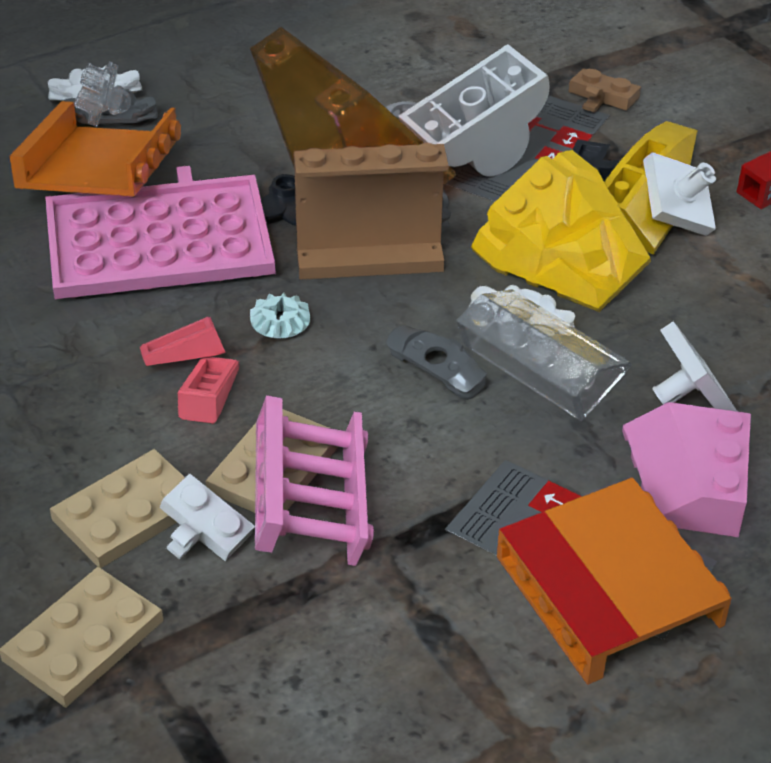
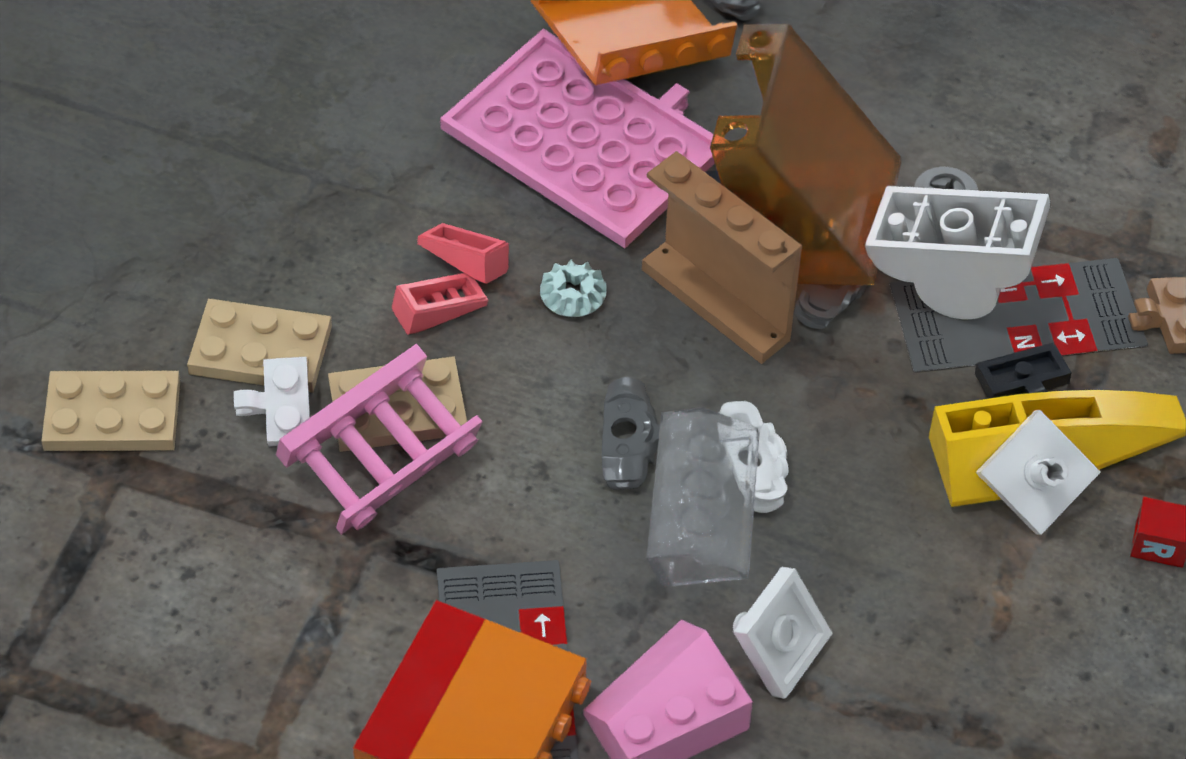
camera: 50 degrees right, 10 degrees up
yellow wedge [471,150,651,312] -> none

